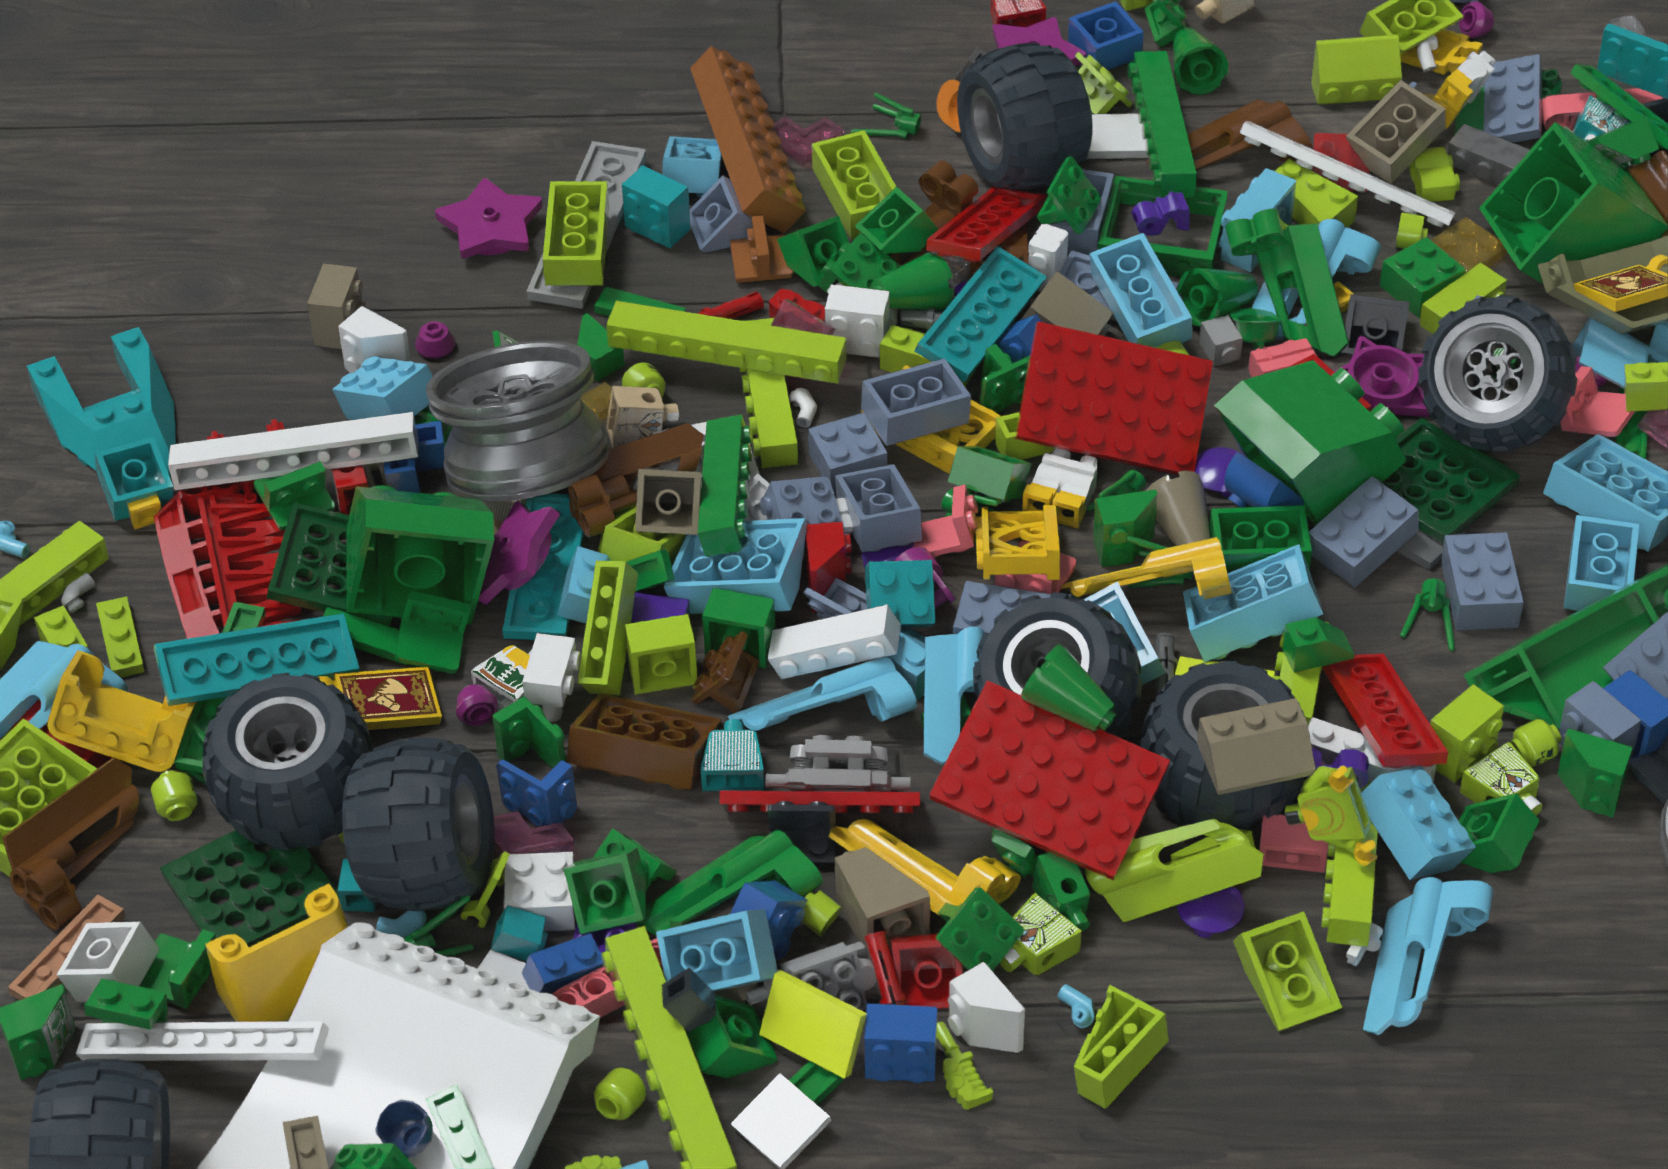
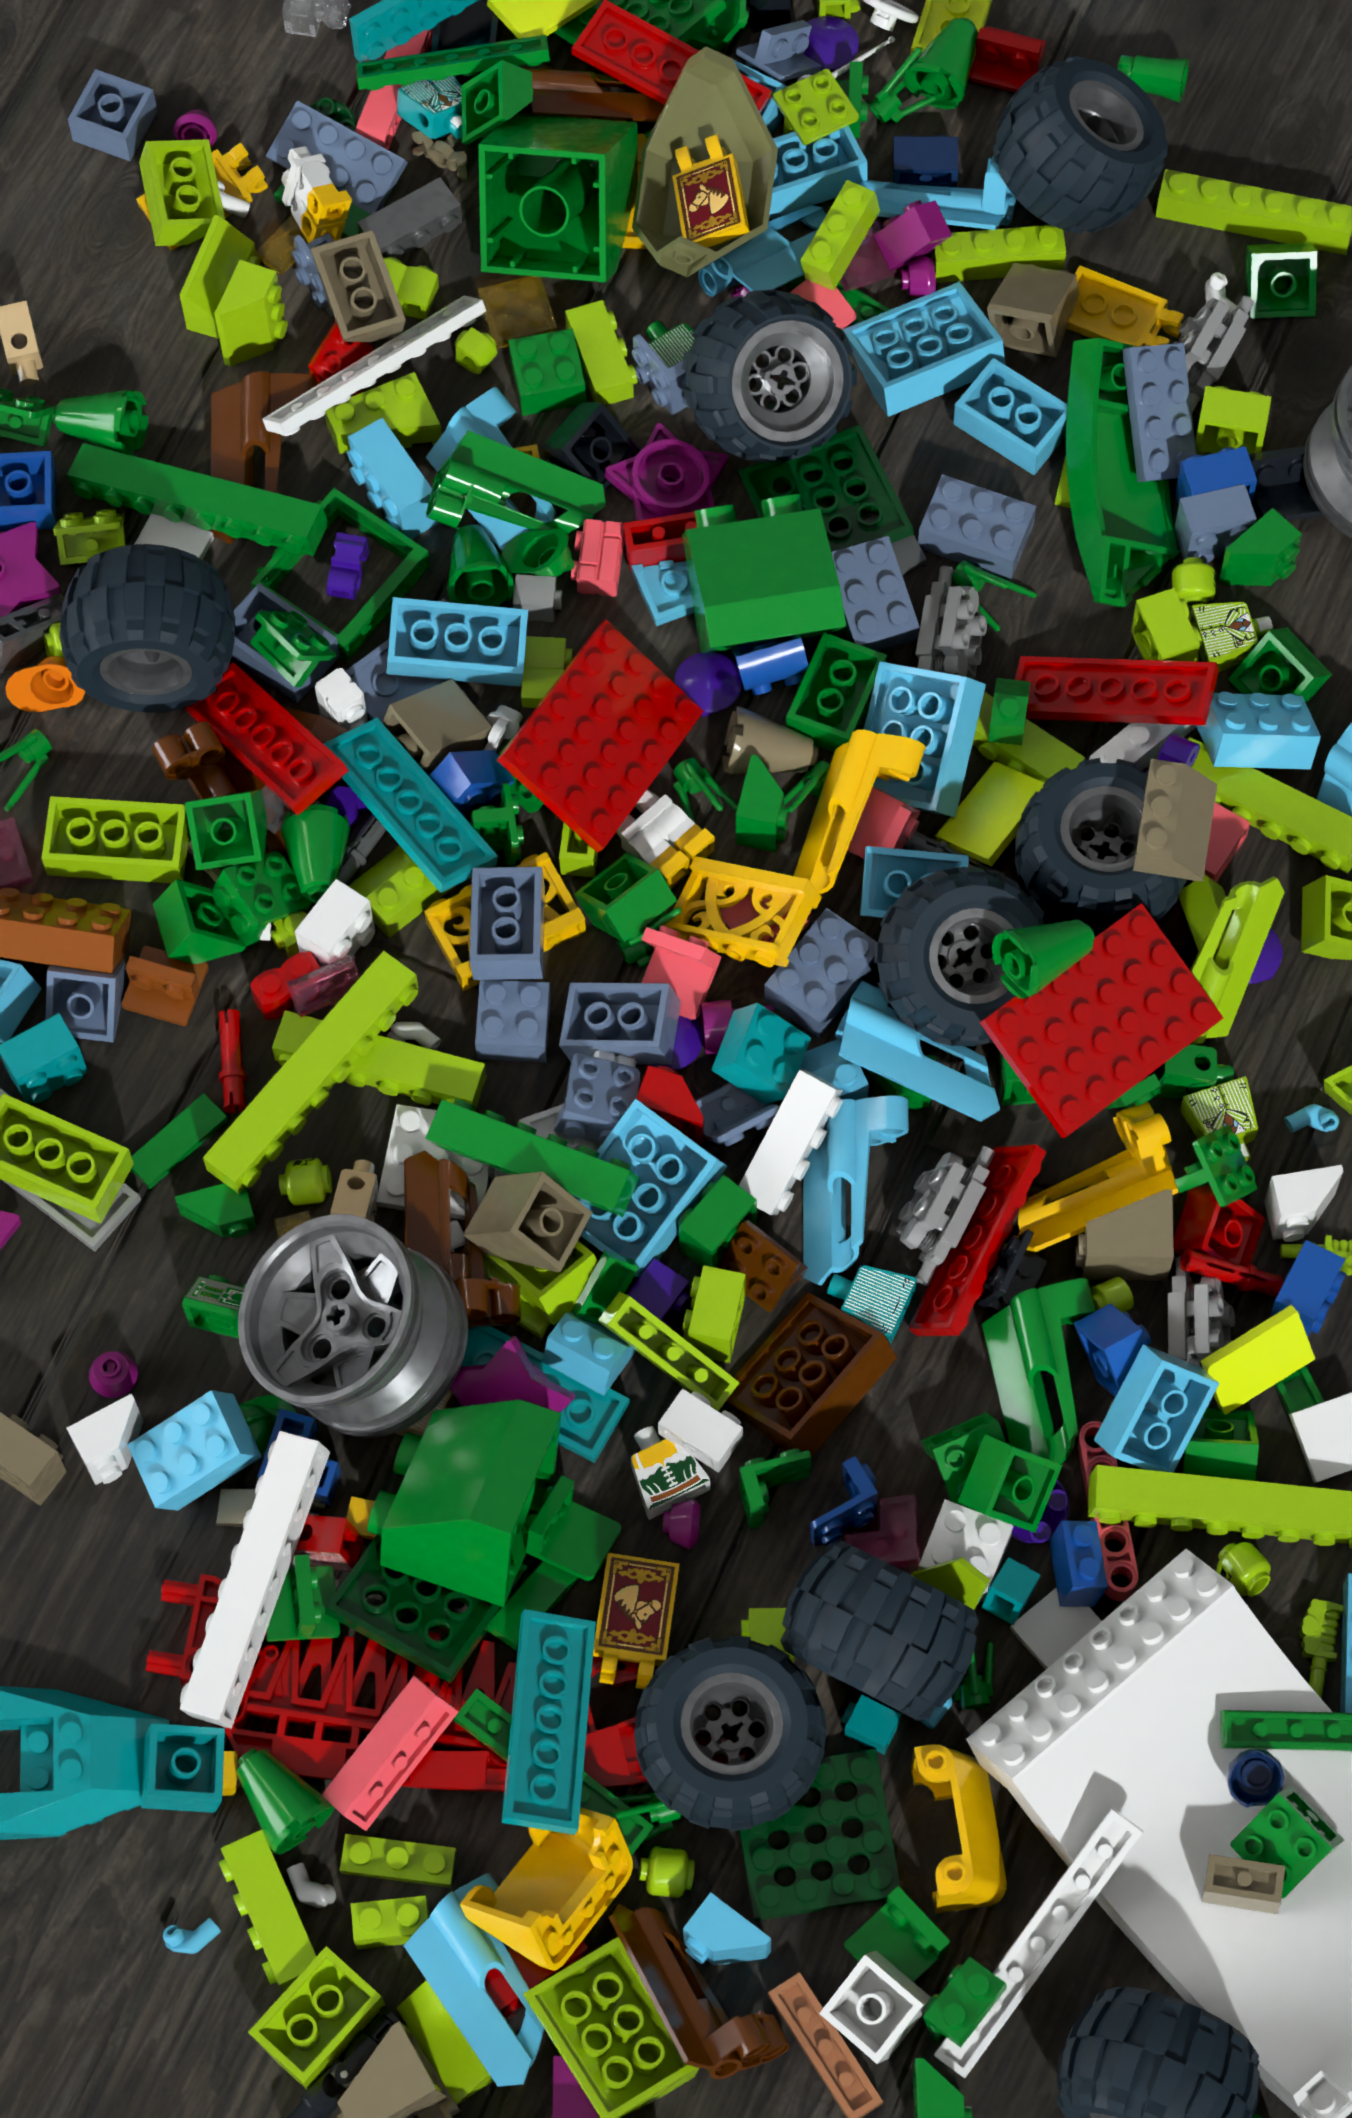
camera: 65 degrees left, 20 degrees up
black brick [662,967,717,1032] -> none
lime torso [1285,765,1378,866] -> none
none -> lime slope [214,260,288,367]
none -> green cone [236,1748,335,1855]
none -> coral brick [322,1676,459,1831]
none -> medium azure slope [683,1892,771,1966]
none -> coral bracket [847,786,921,860]
none -> light grey piece [915,566,987,678]

